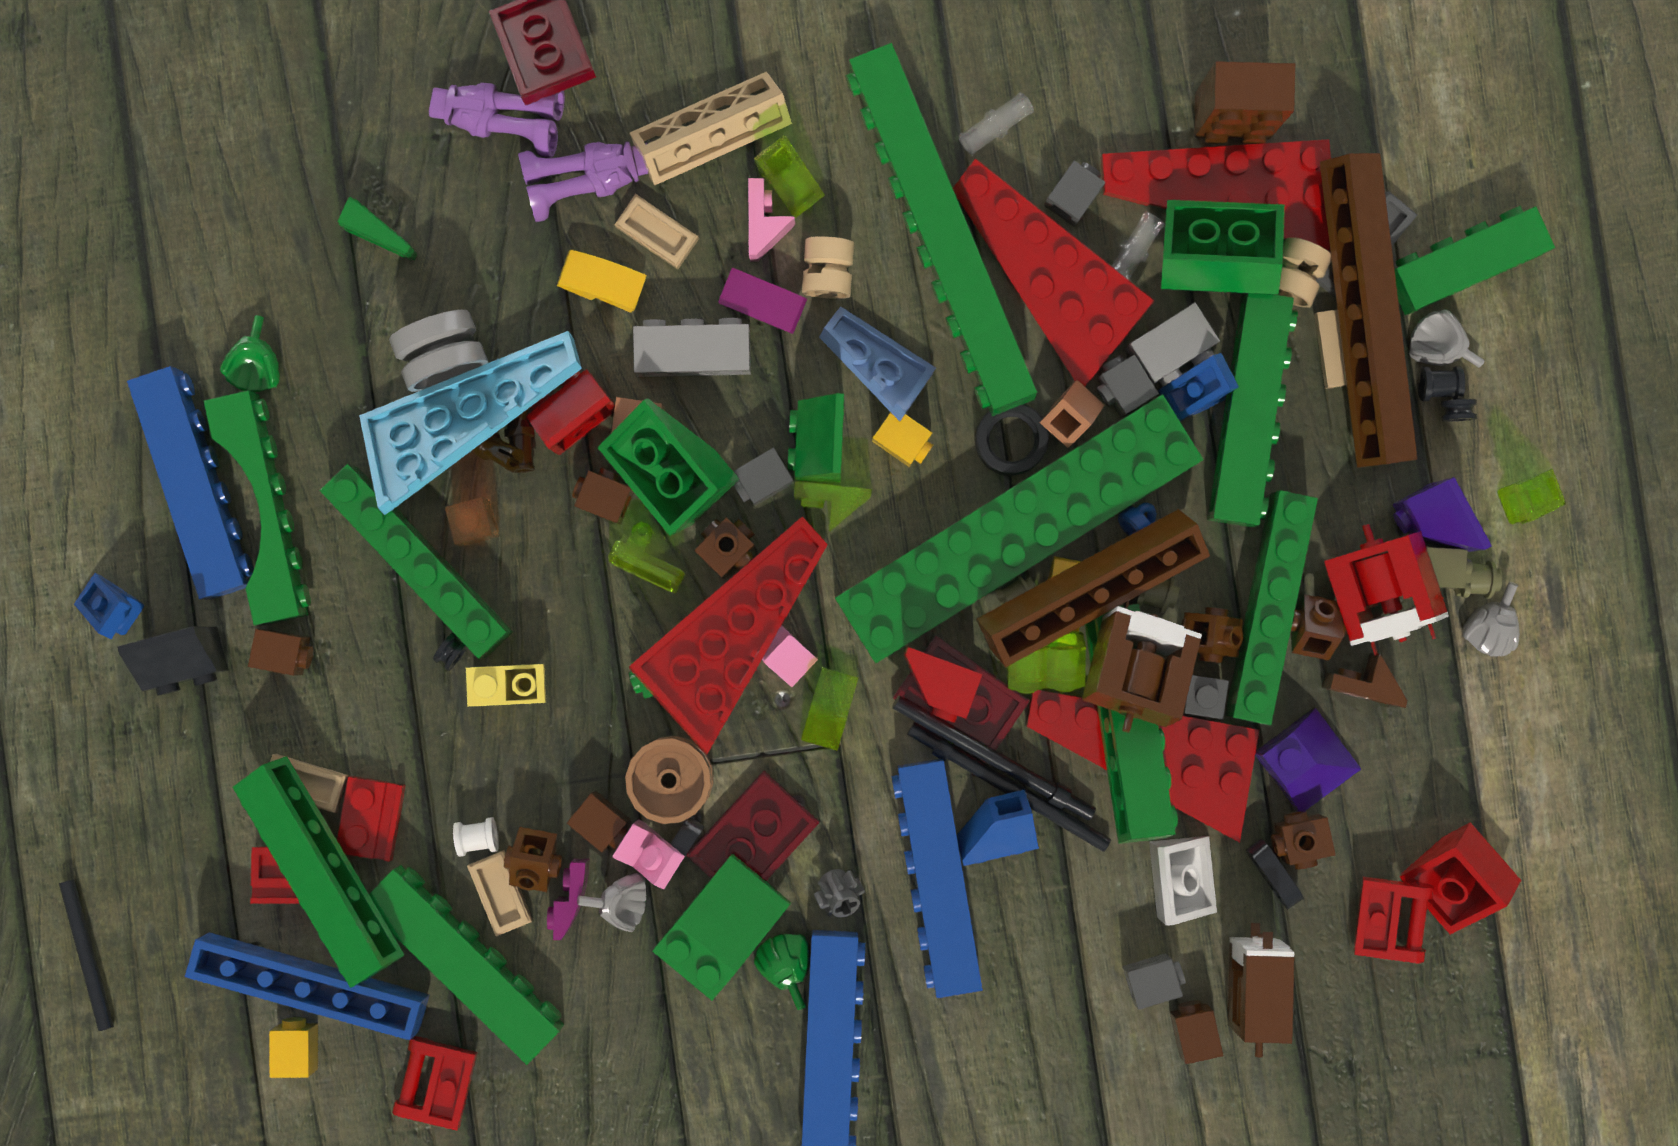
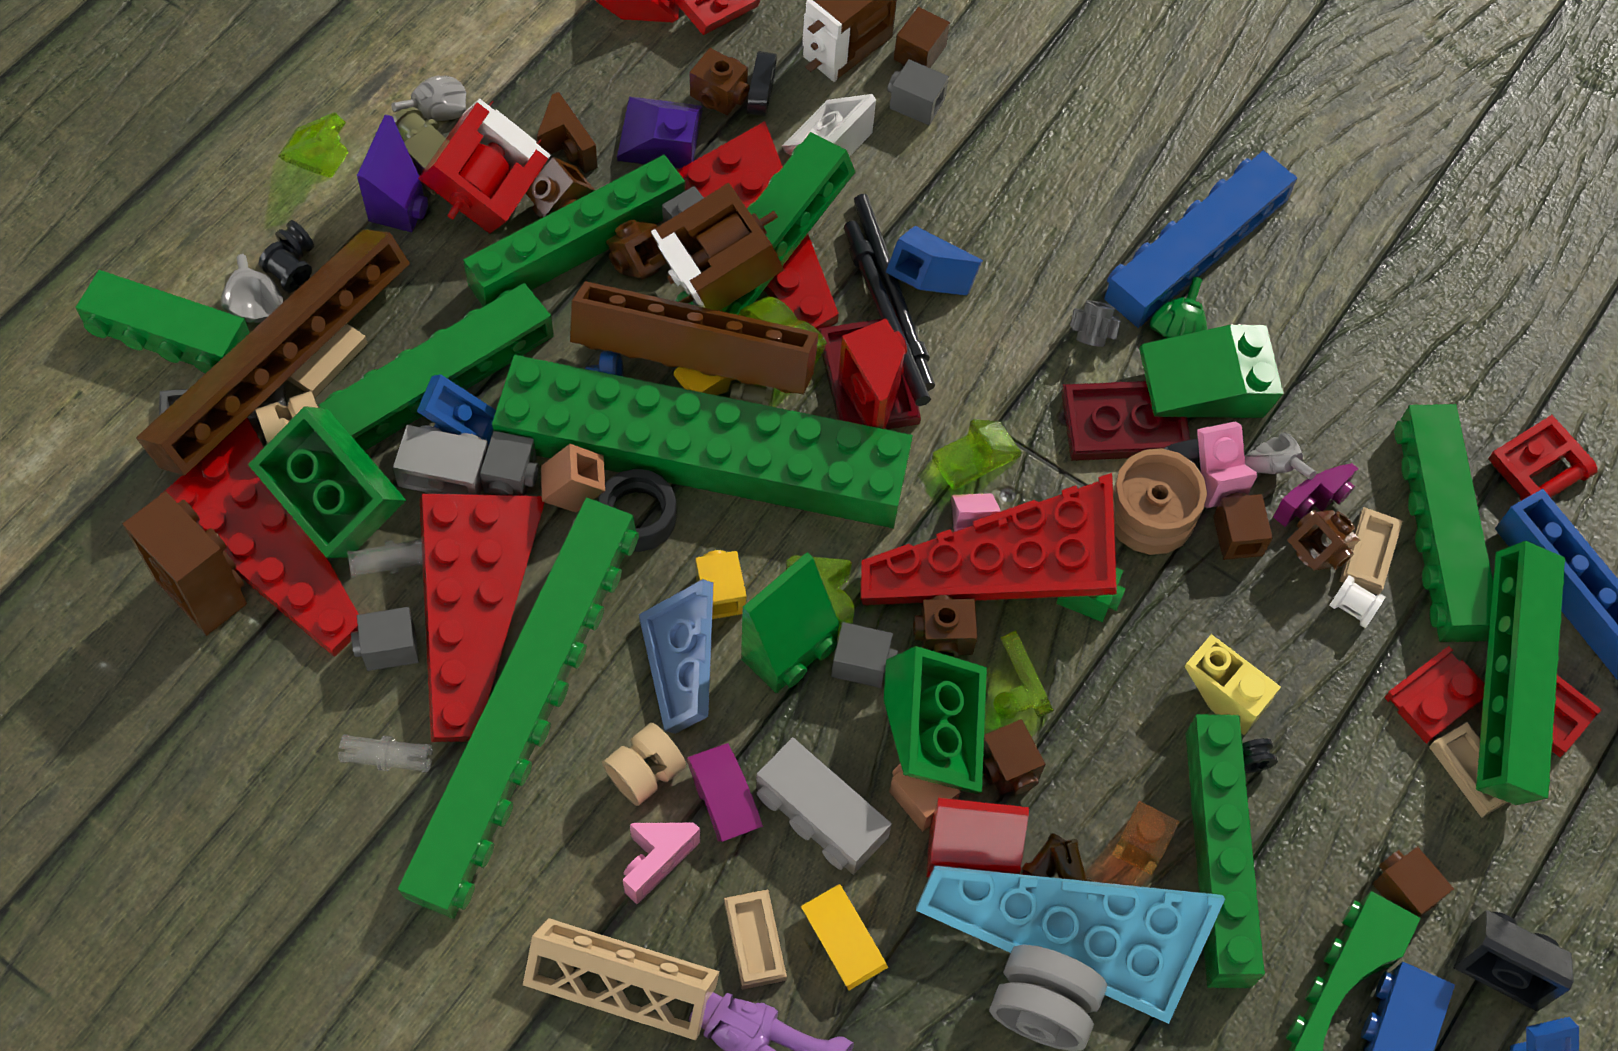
camera: 145 degrees left, 25 degrees down
clear neon green slope [754,135,825,218] -> none
blue brick [891,759,983,998] -> none

